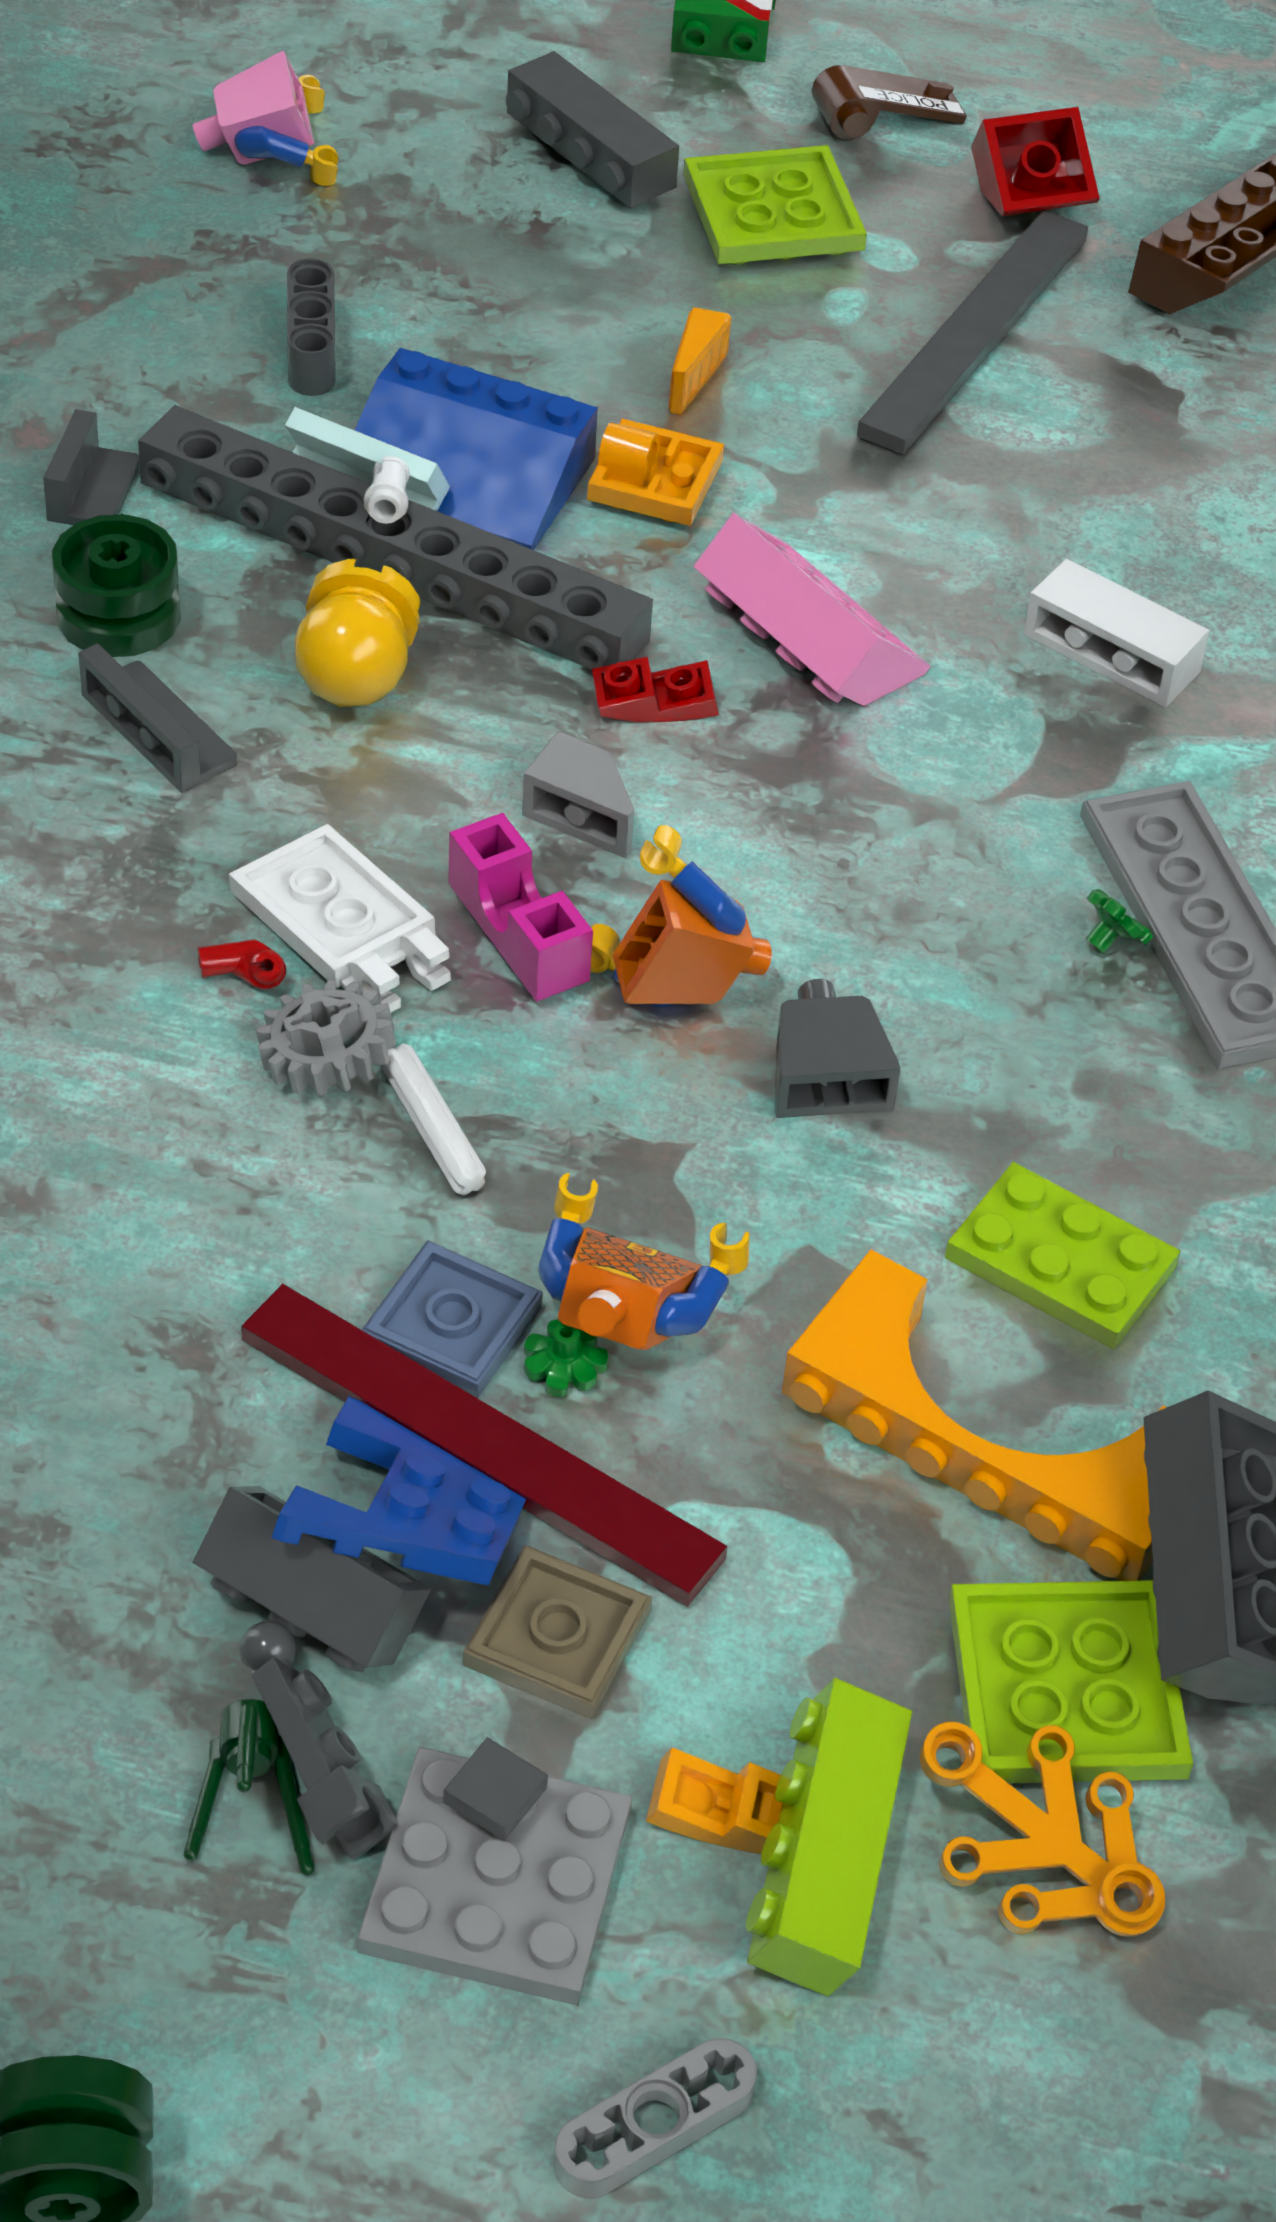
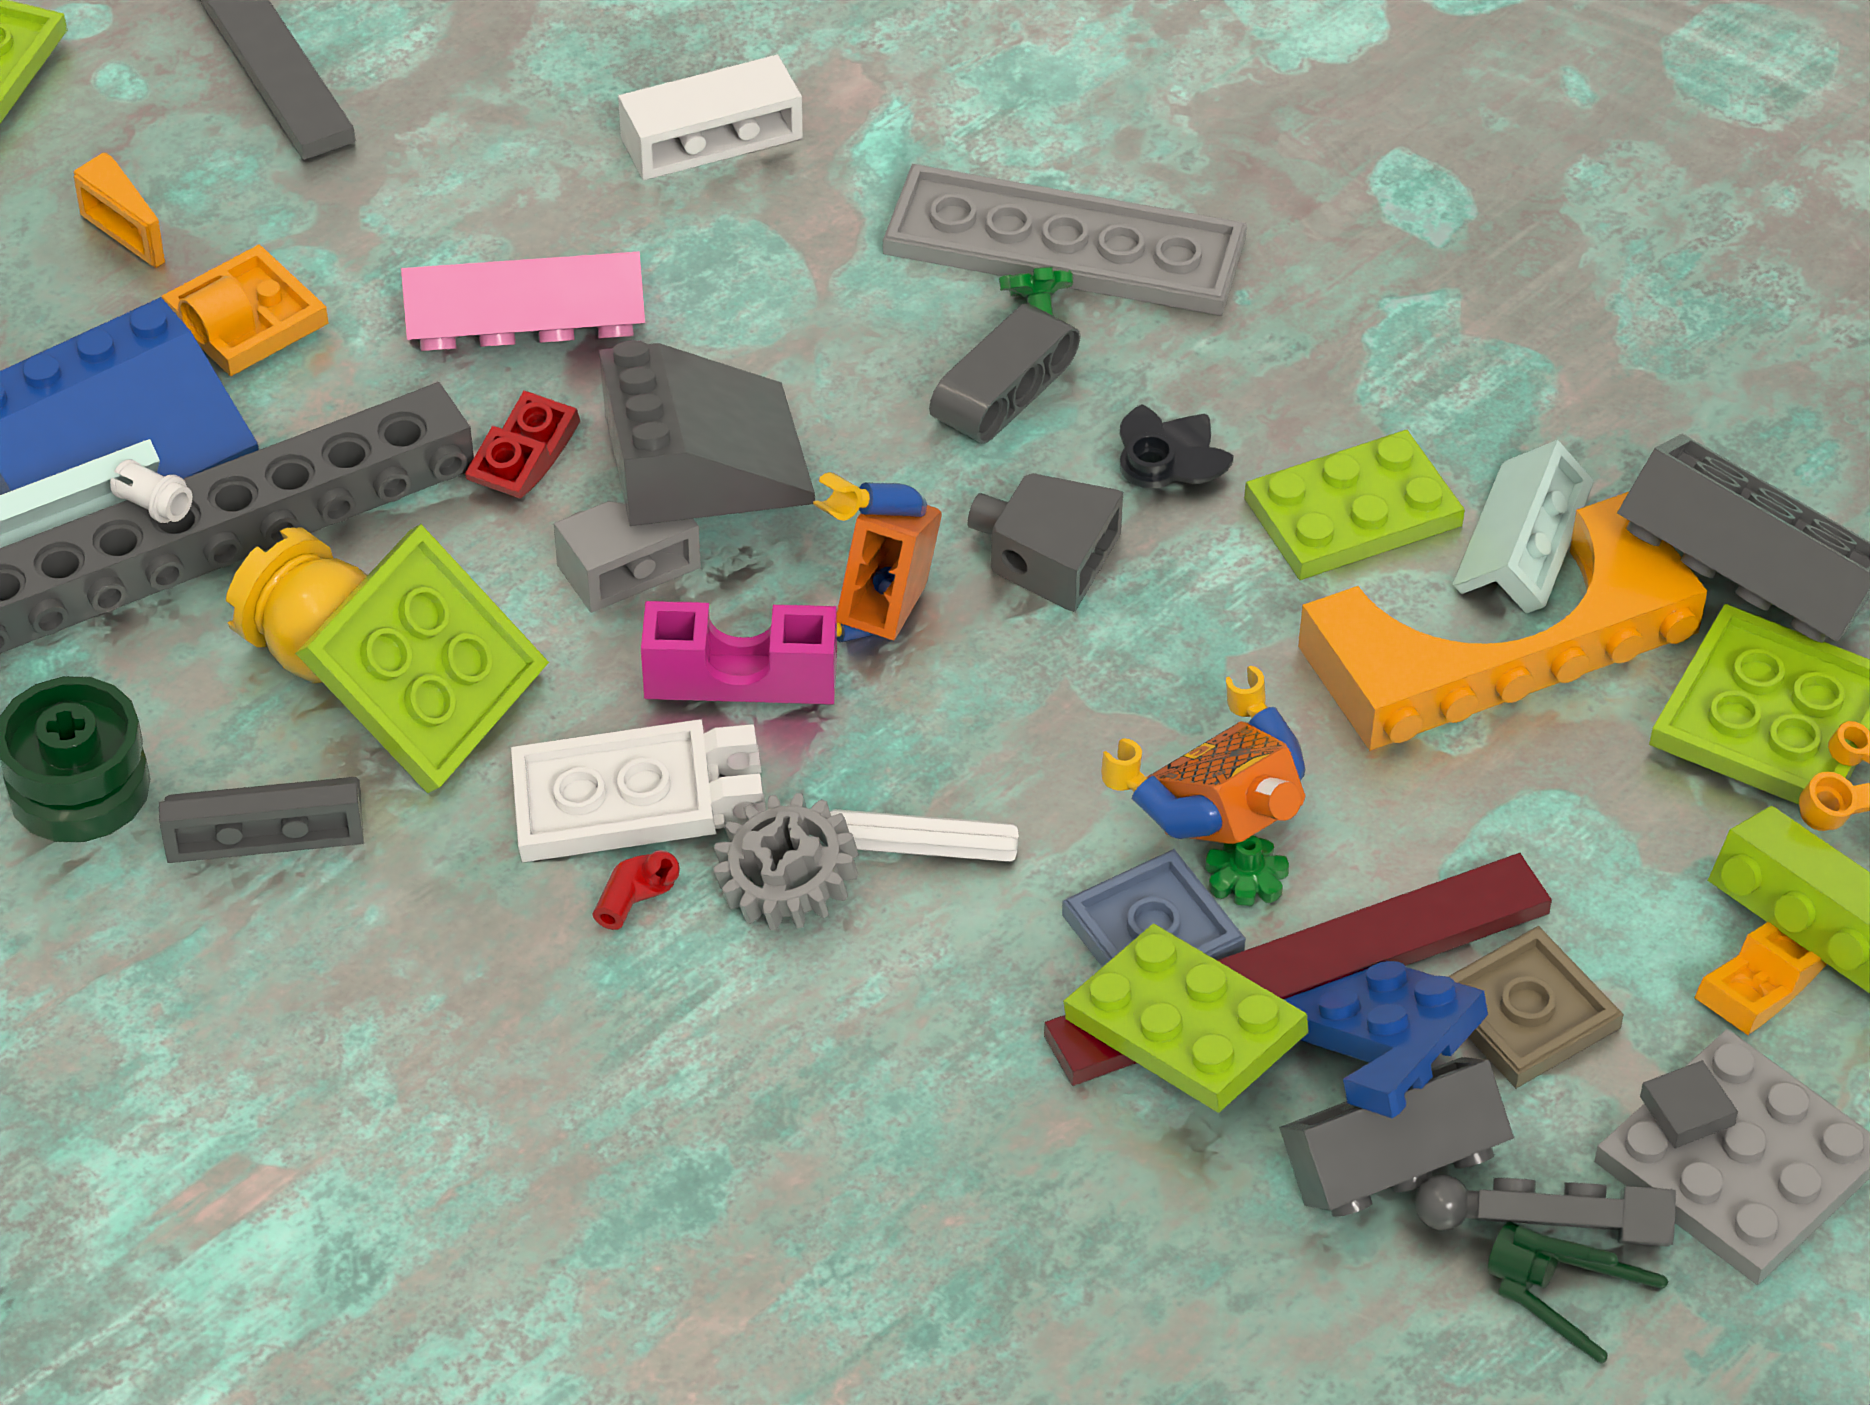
camera: 55 degrees left, 0 degrees up
none -> lime plate [295,524,549,793]
none -> dark grey slope [599,340,815,526]
none -> dark grey beam [929,303,1081,444]
none -> lime plate [1063,923,1309,1113]
none -> black plate [1119,404,1234,488]
none -> light aqua panel [1453,440,1594,614]

